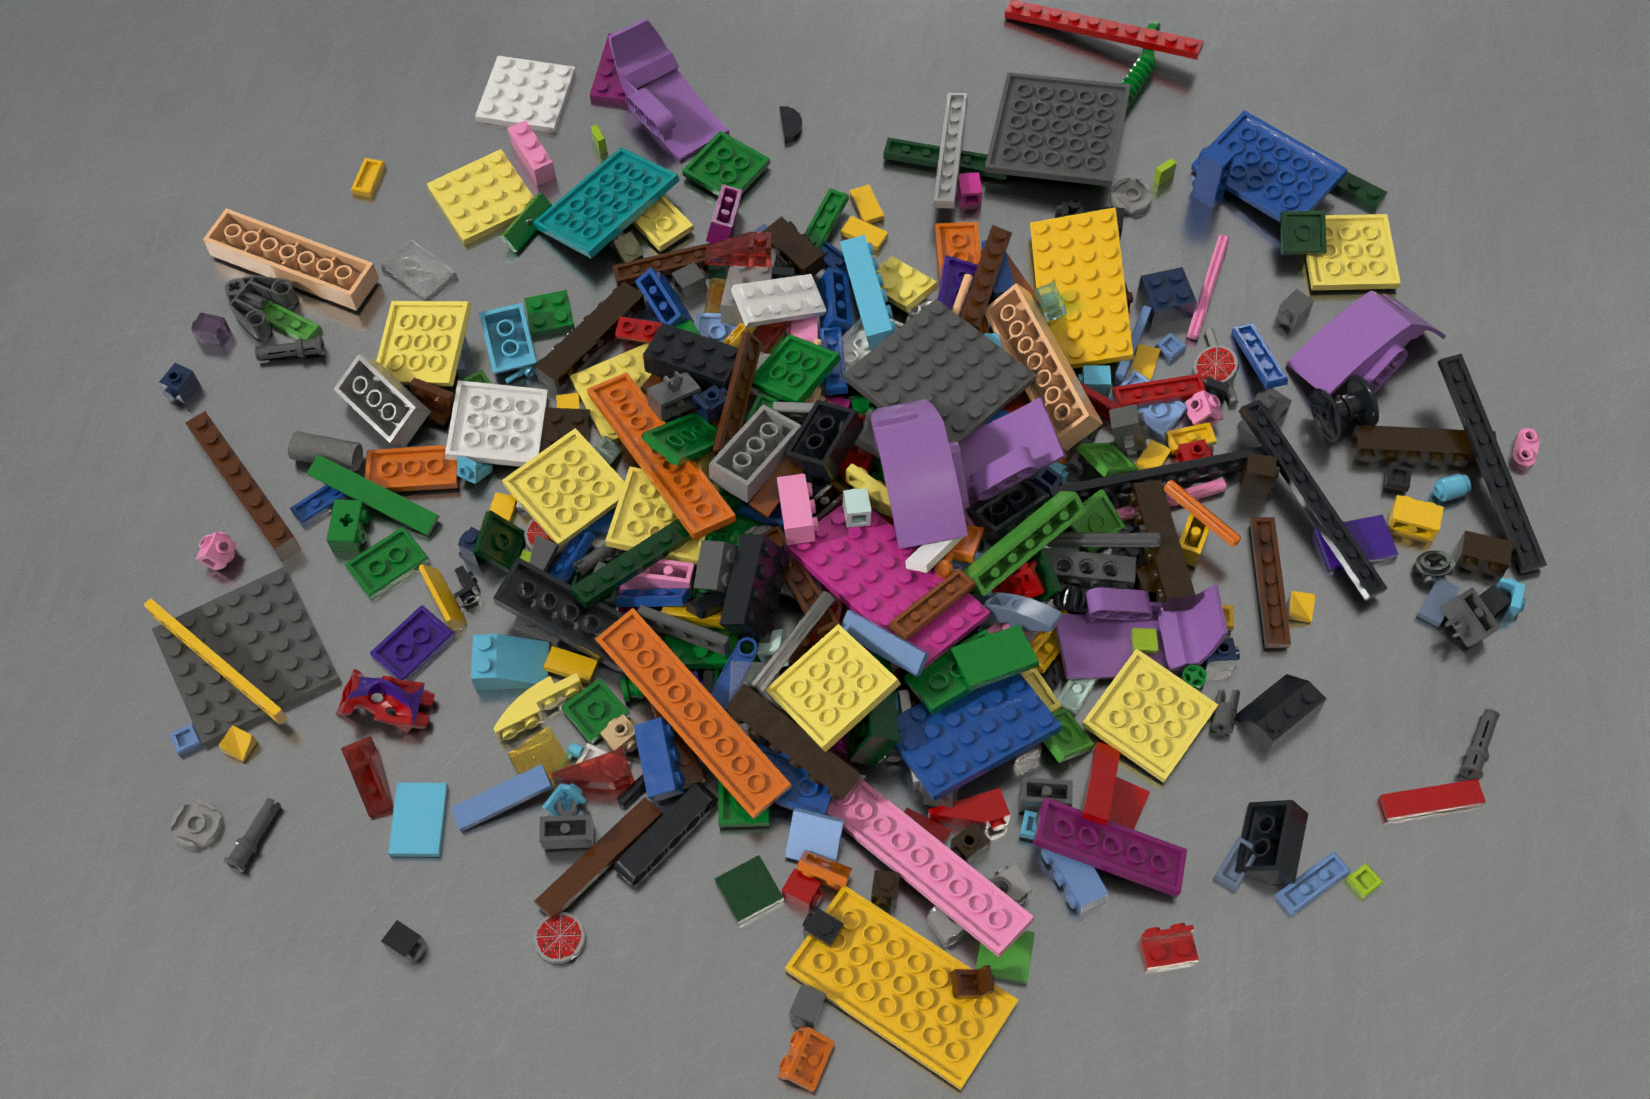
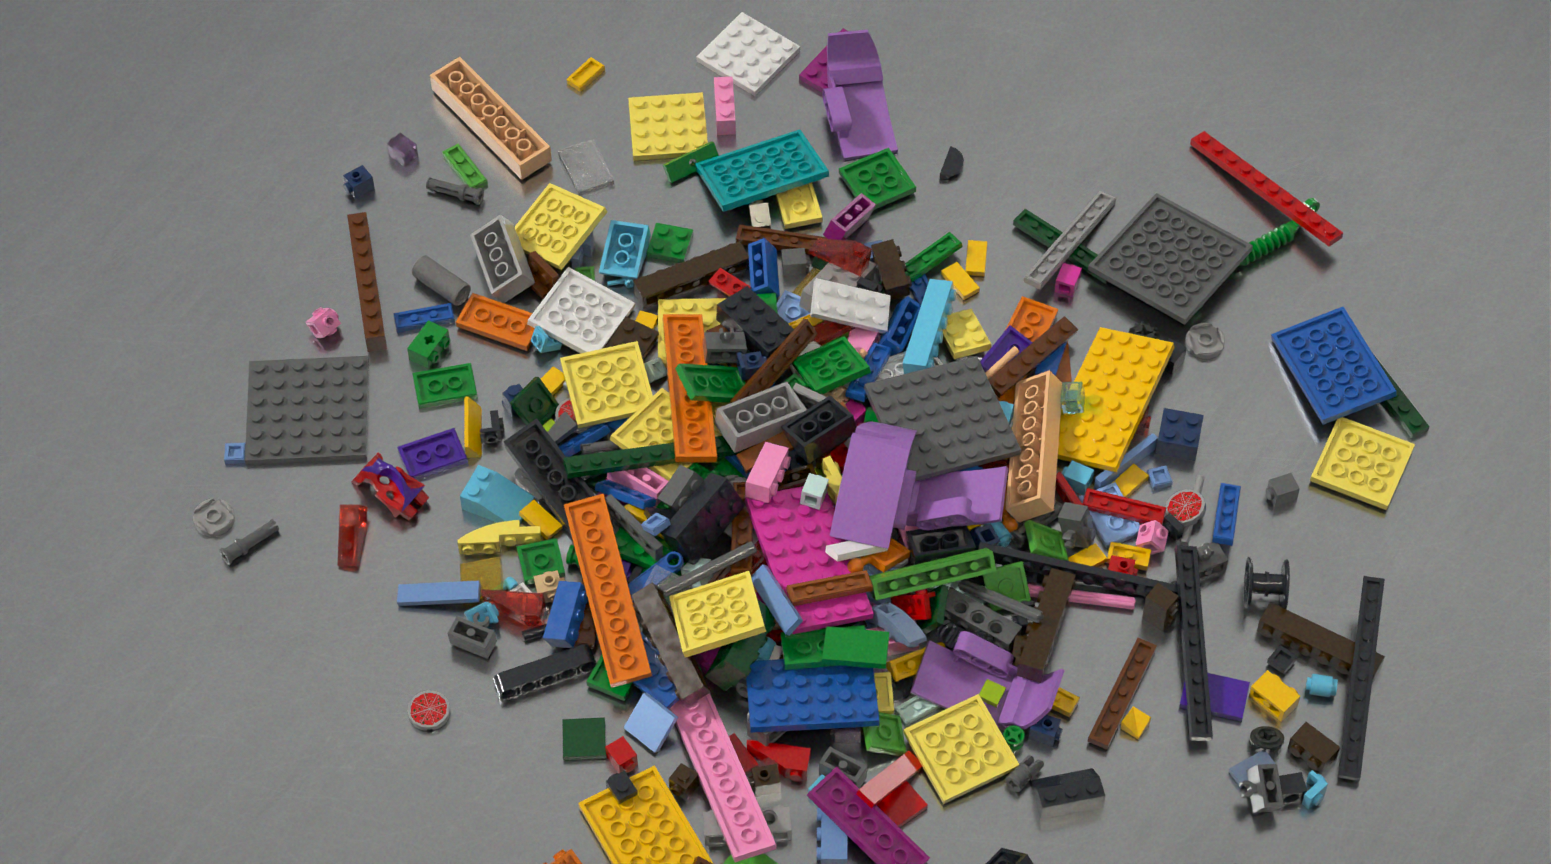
camera: 25 degrees right, 5 degrees down
yellow tile [144,598,288,725] -> none
yellow slope [219,725,257,762] -> none
dark grey connector [225,275,298,339] -> none
green tile [307,454,440,536] -> none
black brick [381,920,427,965] -> none
medium azure tile [388,782,448,857] -> none
reddish brown tile [534,797,663,920] -> none
lime tile [590,124,607,155] -> none
dark grey brick [789,984,827,1029] -> none
orange bracket [796,850,853,891] -> none
lime tile [1153,158,1177,186] -> none
orange axle [1164,480,1241,547] -> none
yellow brick [1179,513,1210,567] -> none
bright pink axle [1187,234,1230,340] -> none
blue brick [1191,141,1235,208] -> none
dark green tile [1280,211,1327,255] -> none
medium lavender beam [1286,291,1446,396] -> none
bright pink plate [1510,428,1540,471] -> none
none -> medium blue tile [641,513,671,536]

